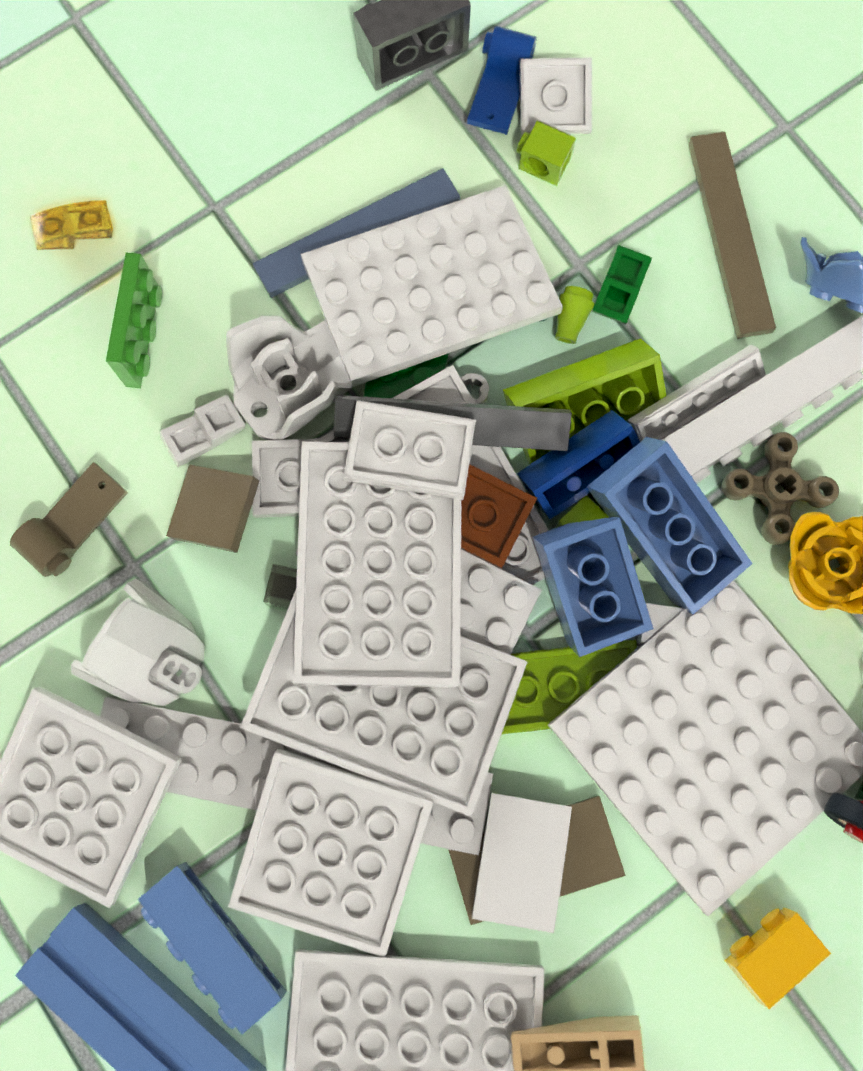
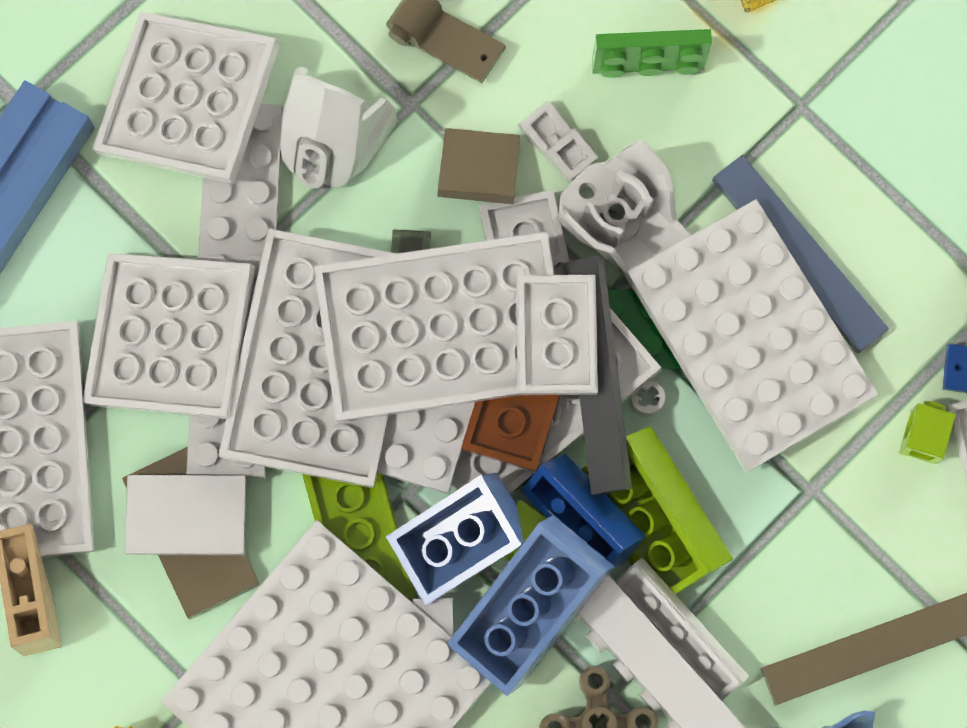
camera: 80 degrees right, 0 degrees up
medium blue brick [138,862,287,1035] -> none
lime cone [555,286,595,344] -> none
green slope [592,245,653,325] -> none

